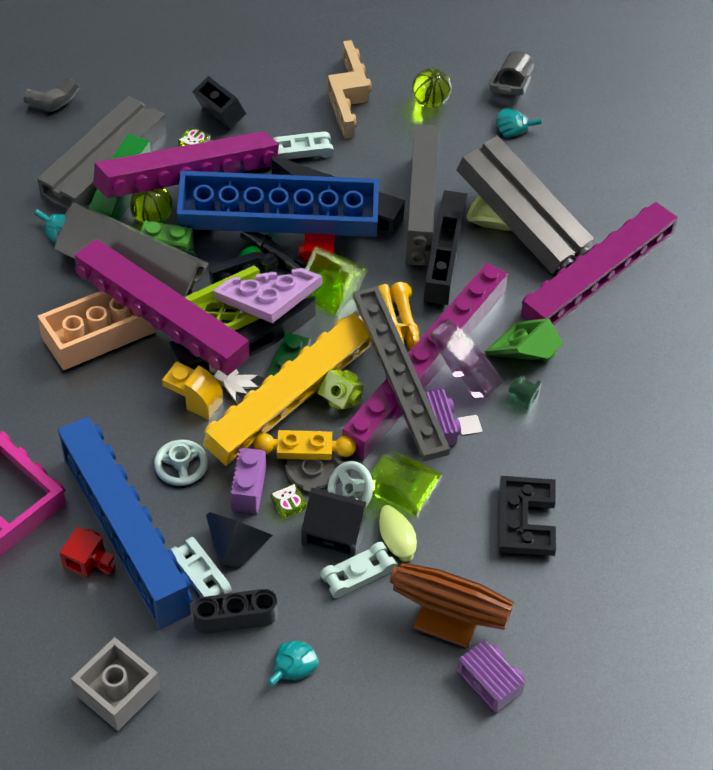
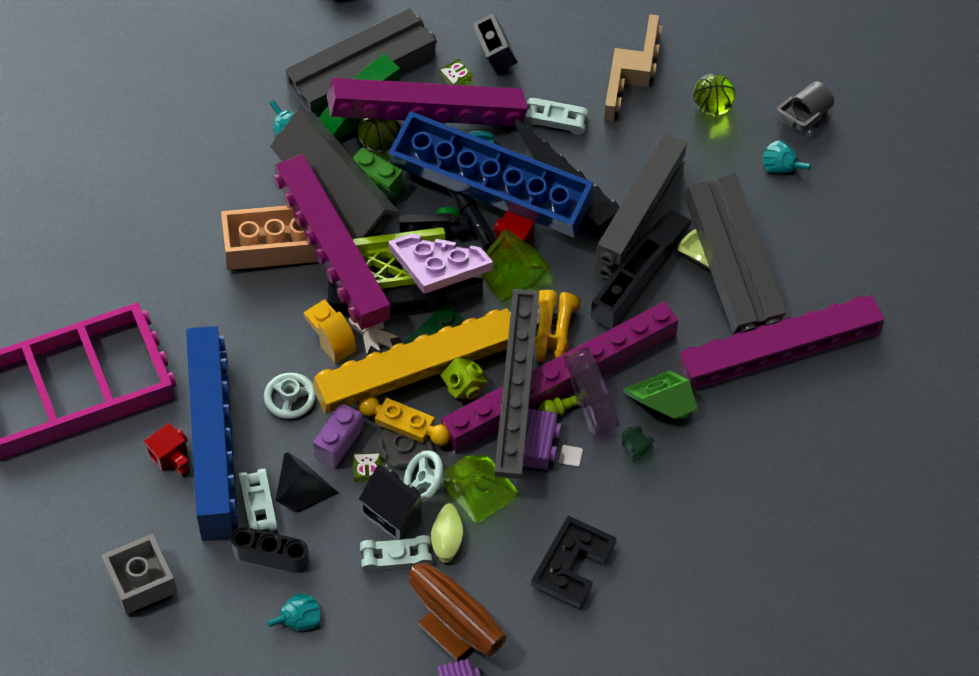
camera: 25 degrees right, 5 degrees up
none -> lime bar [538,395,585,416]

